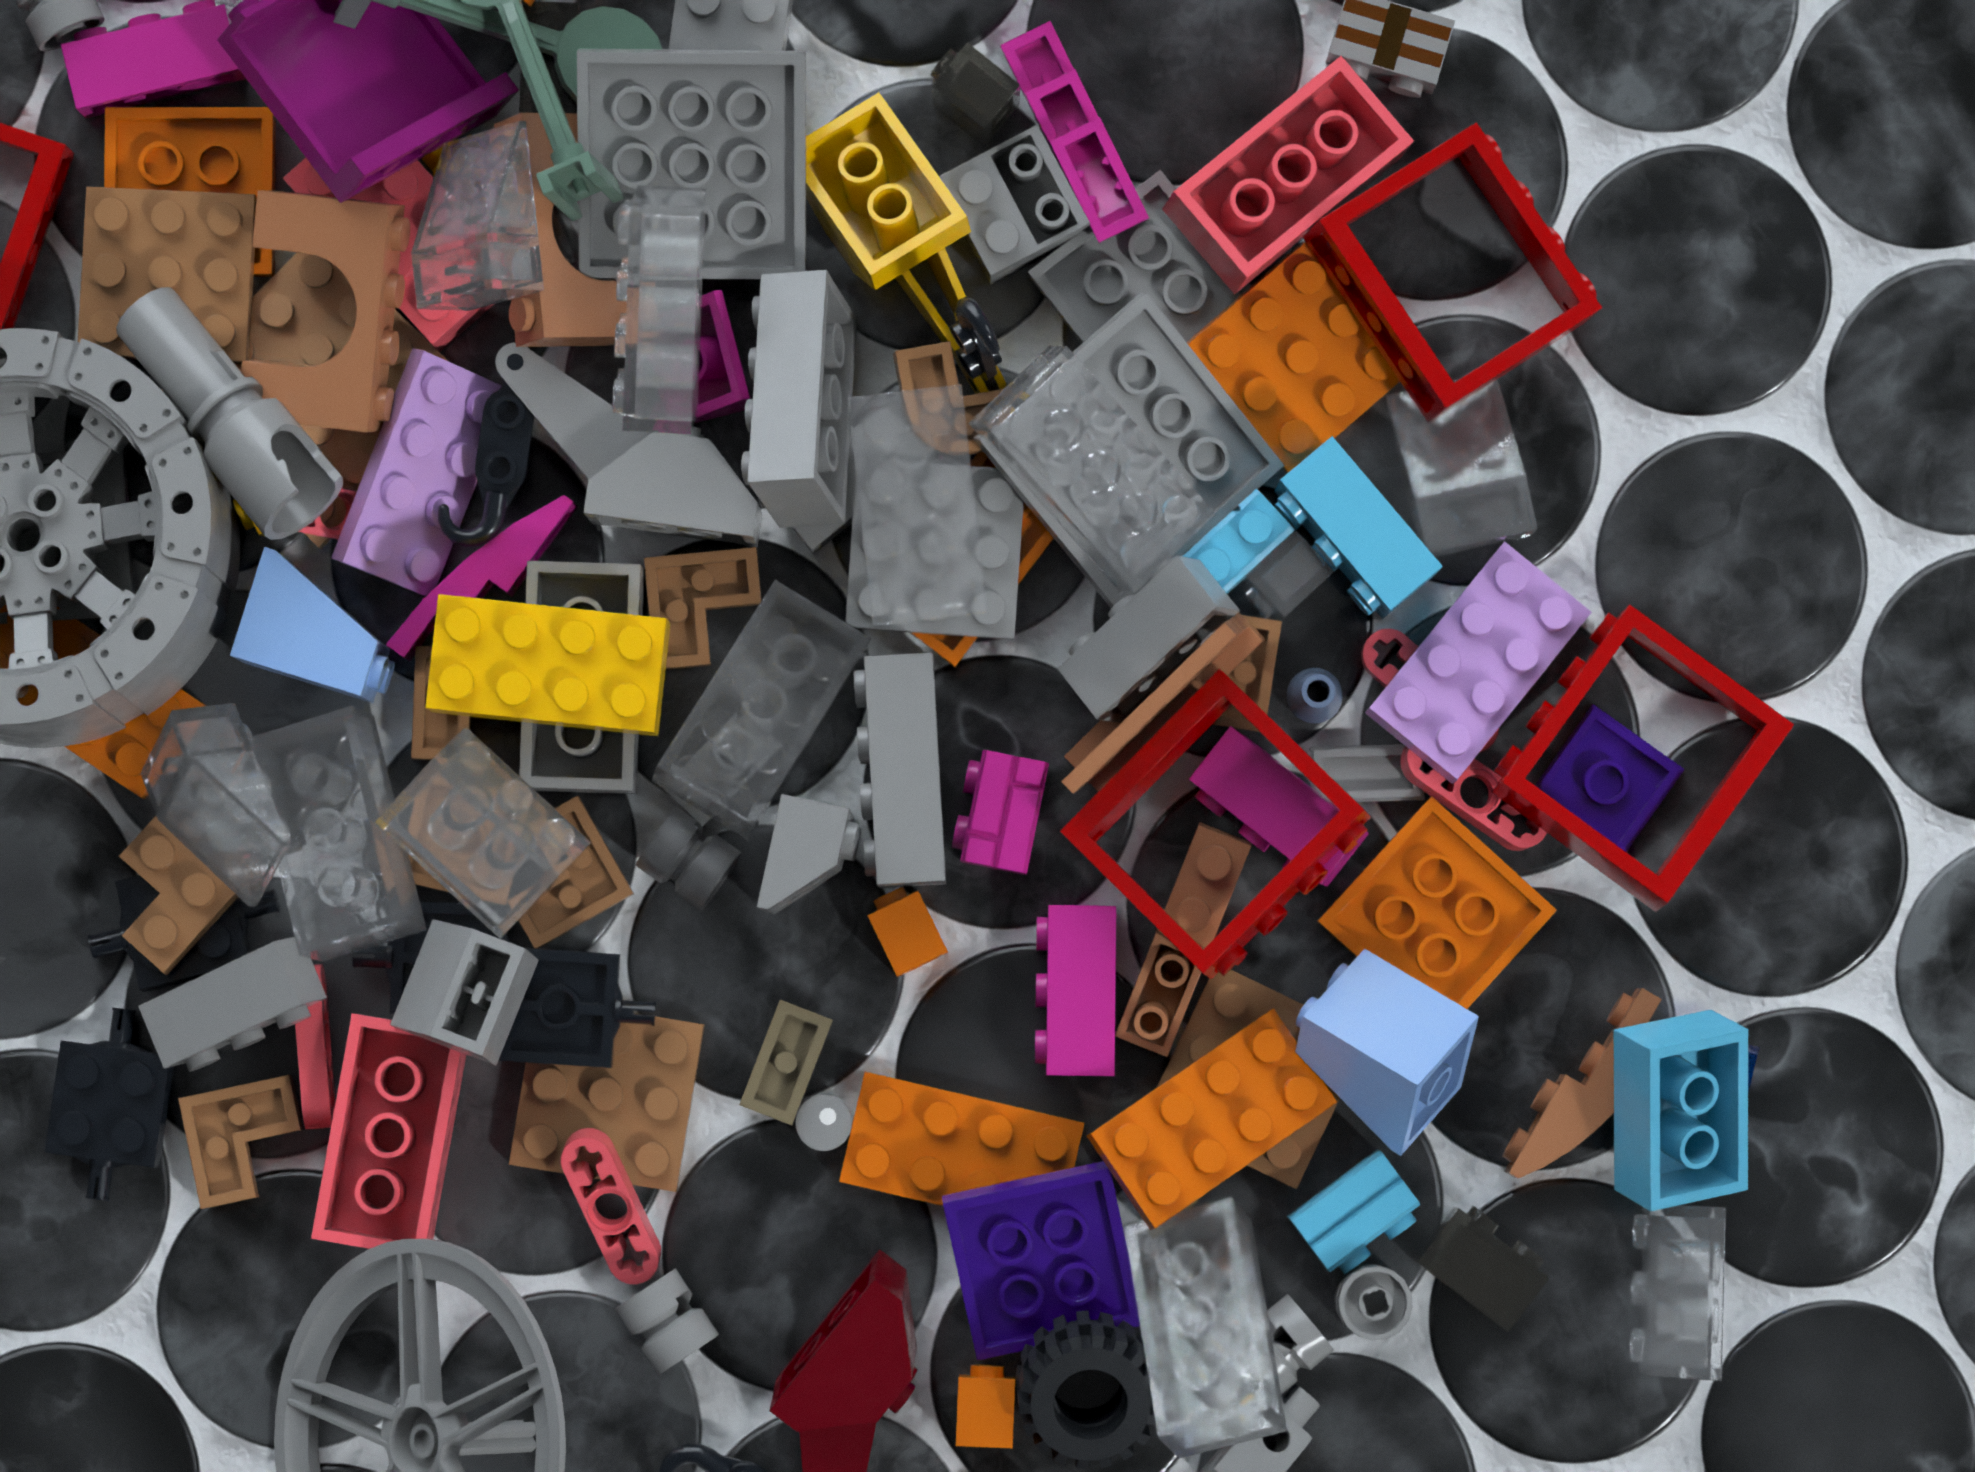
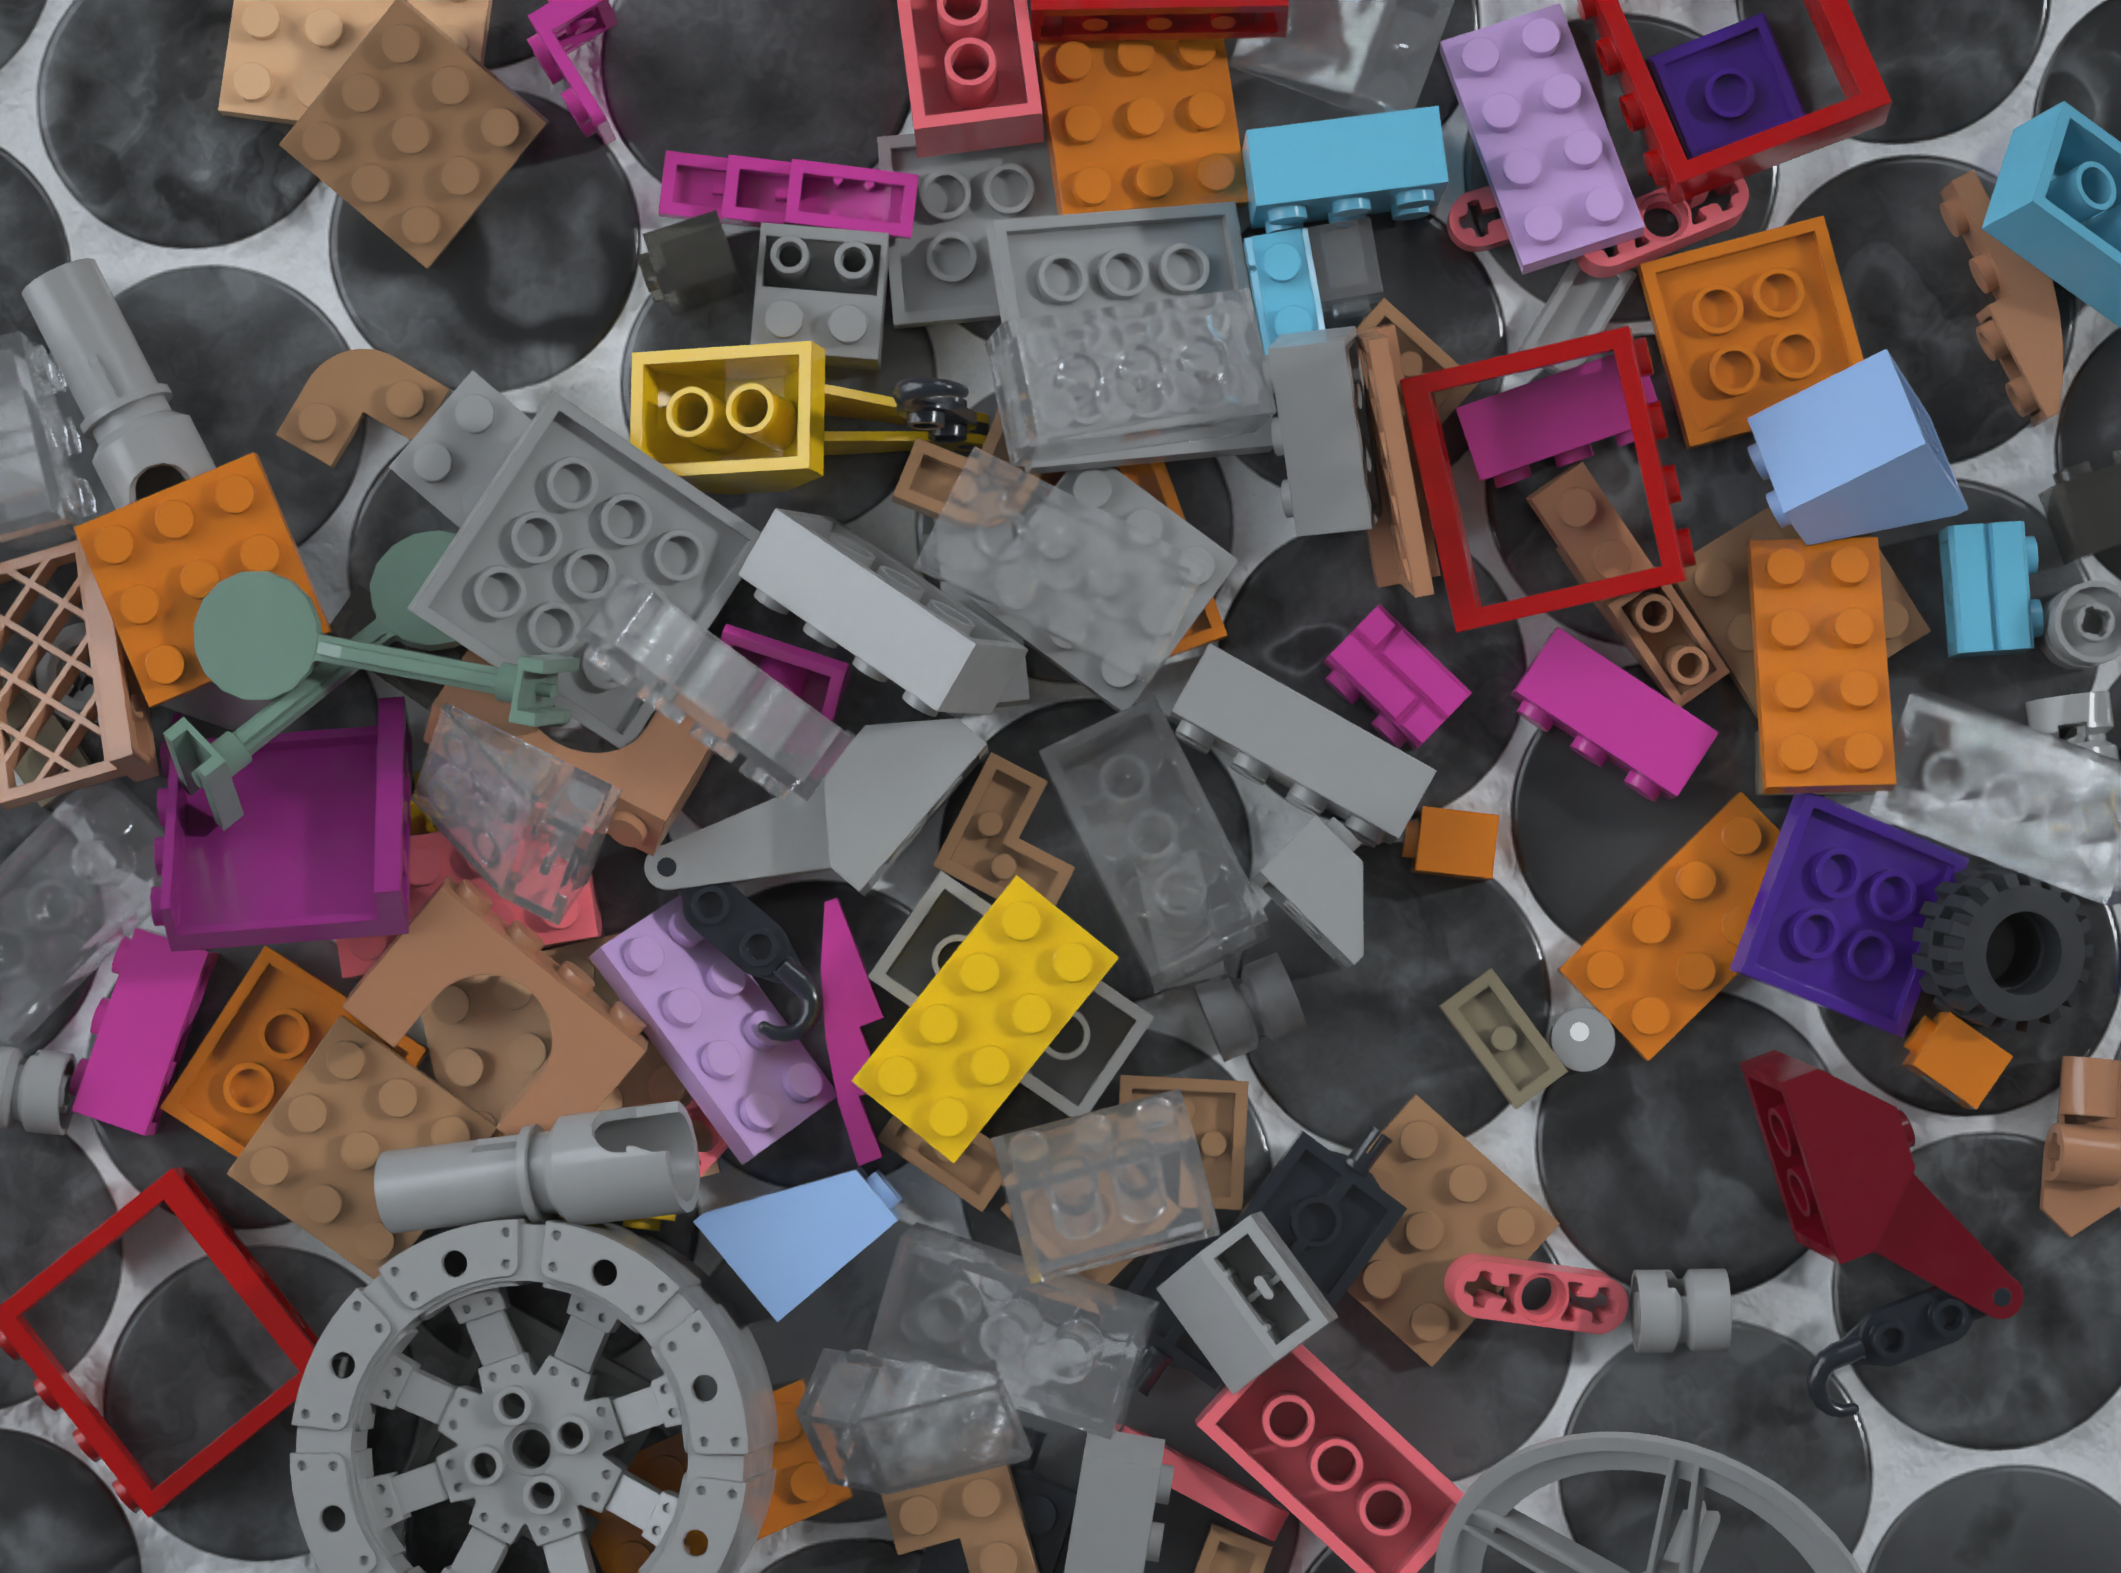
camera: 60 degrees left, 0 degrees up
sand blue cone [1287,668,1343,723] -> none

